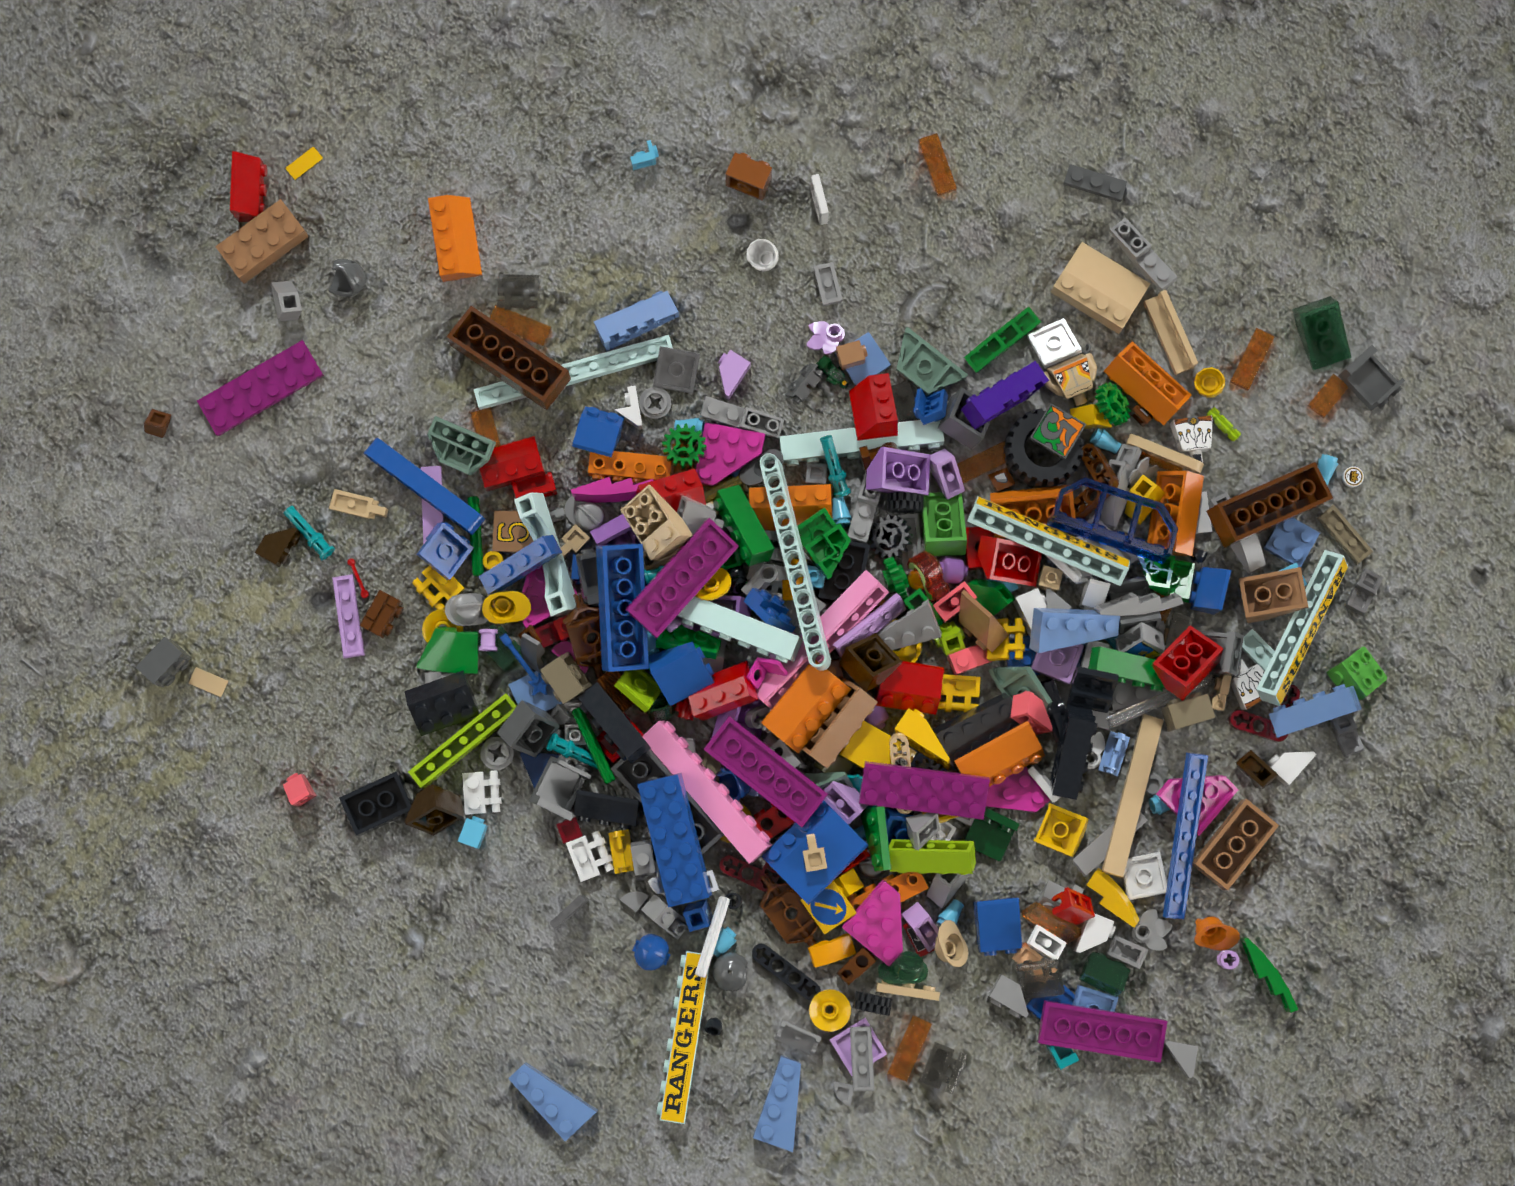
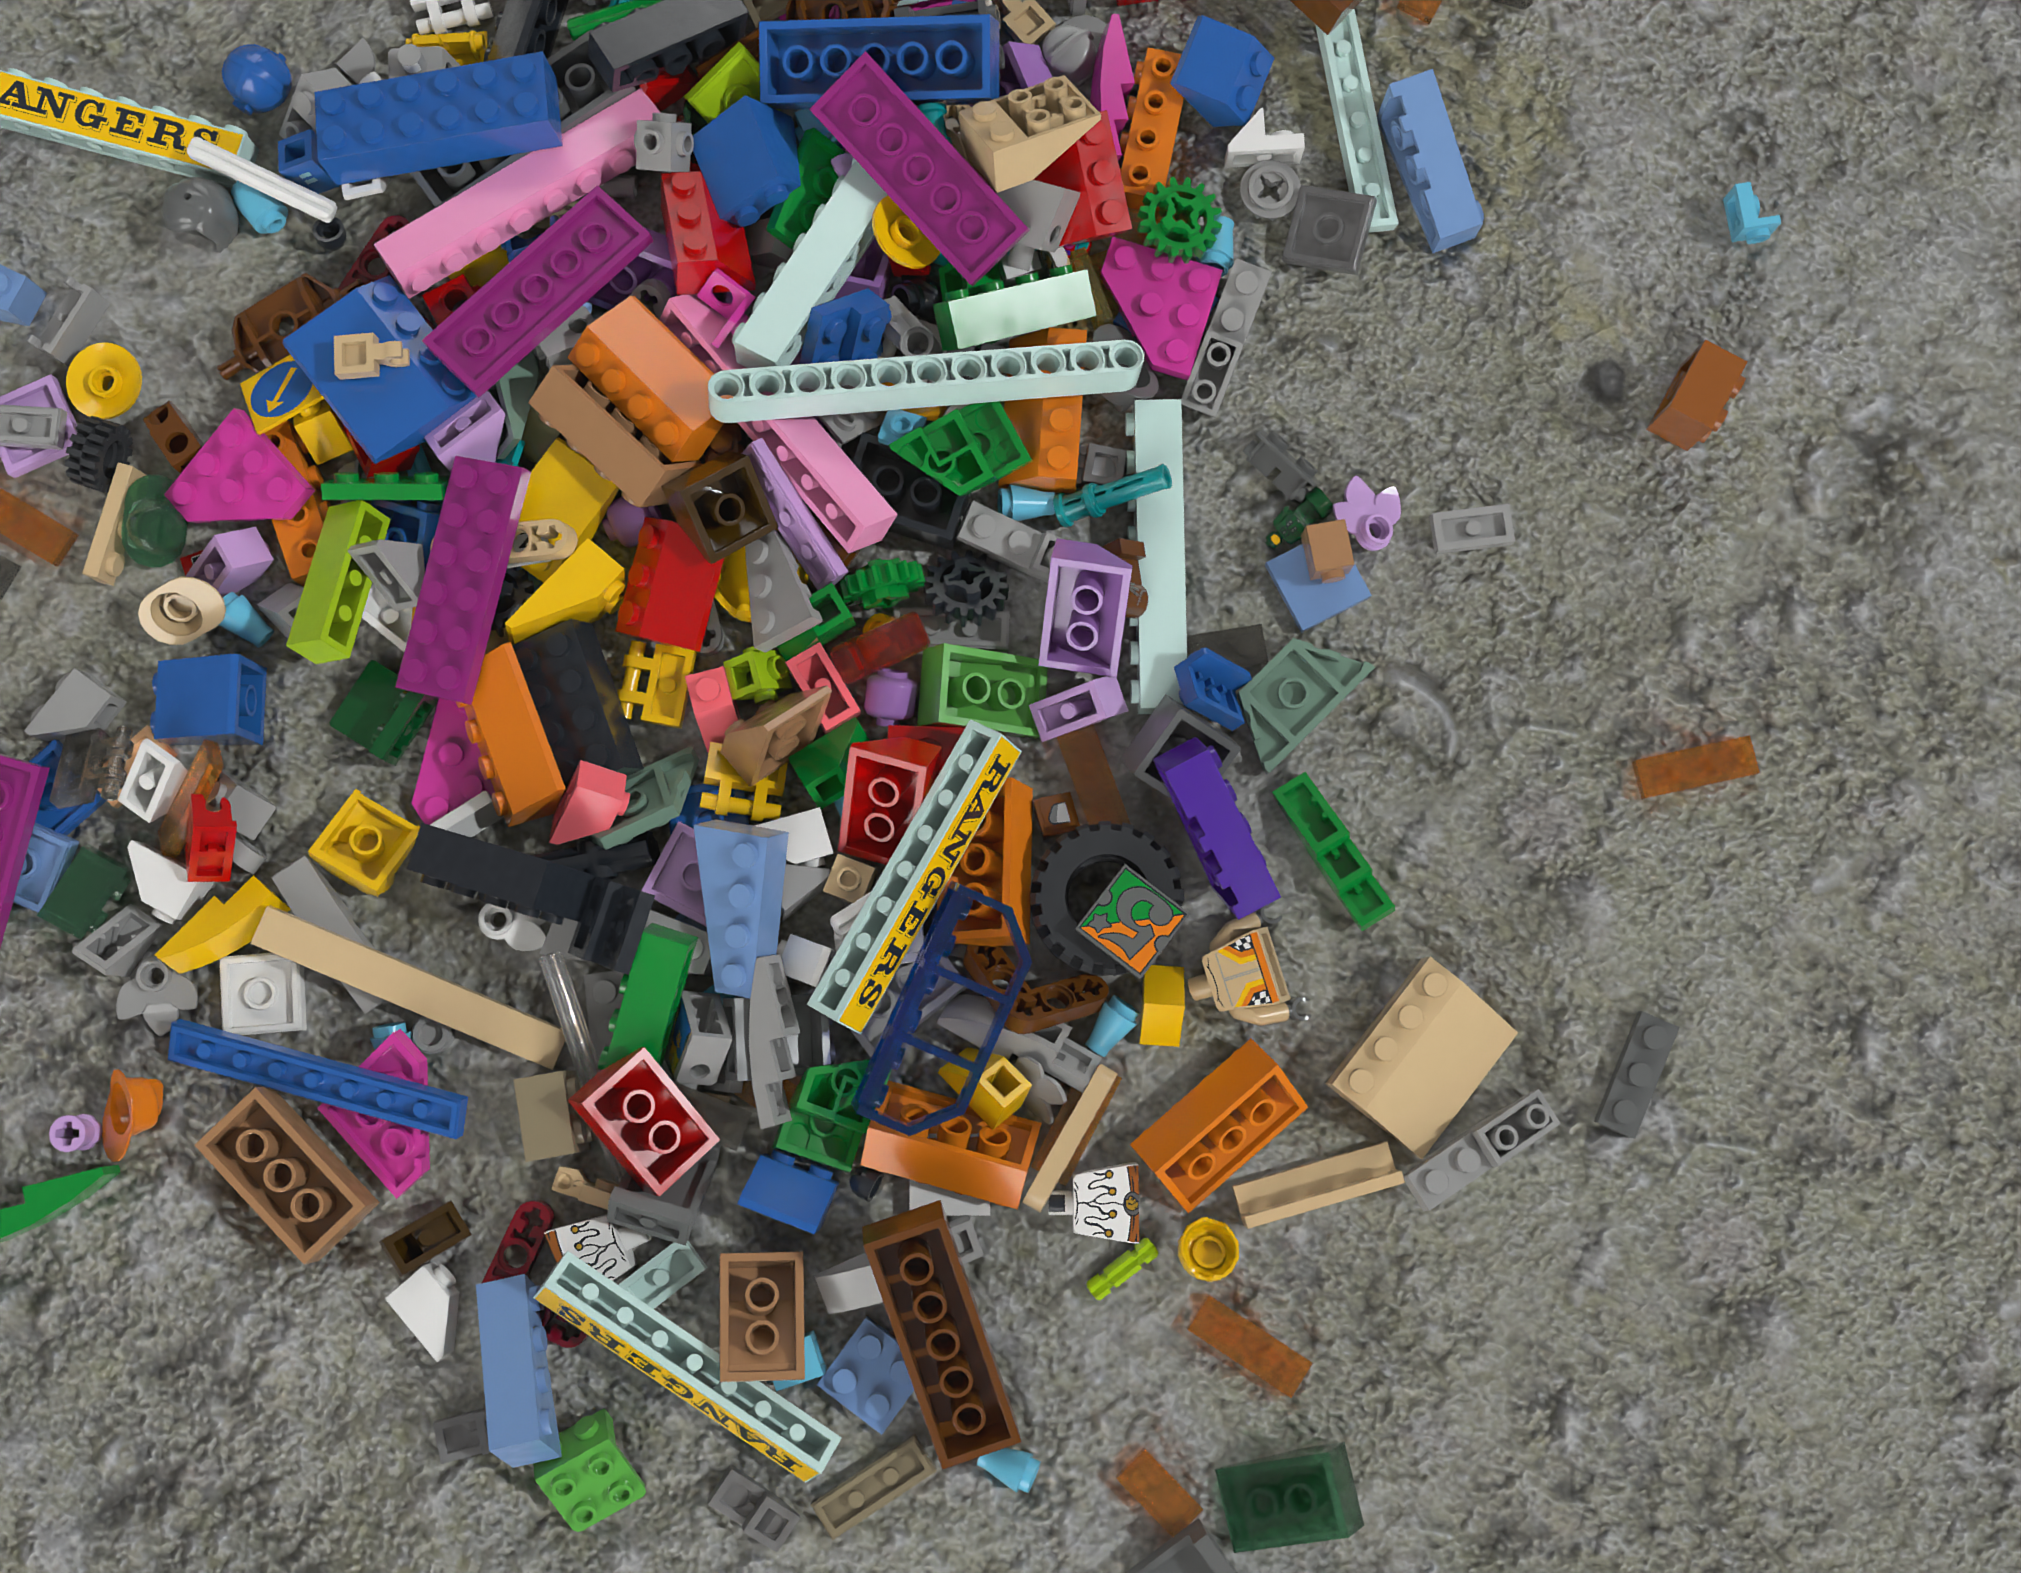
camera: 100 degrees right, 0 degrees up
black hinge [704,1017,722,1036] -> none
lavender slope [718,350,751,400] -> none
white hair [747,239,779,272] -> none
black beam [752,944,821,1001] -> none
light orange slope [808,933,856,968] -> none
white tile [810,174,829,225] -> none
red slope [849,373,898,441] -> none
black tyre [886,492,924,514] -> none
white tile [1027,318,1082,368] -> none
green gear [1095,382,1131,426] -> none
light blue hinge [1098,731,1130,777] -> none
reddish brown slope [1130,405,1153,427] -> none
tile [1342,467,1364,488] -> none
none -> light grey brick [634,113,694,172]

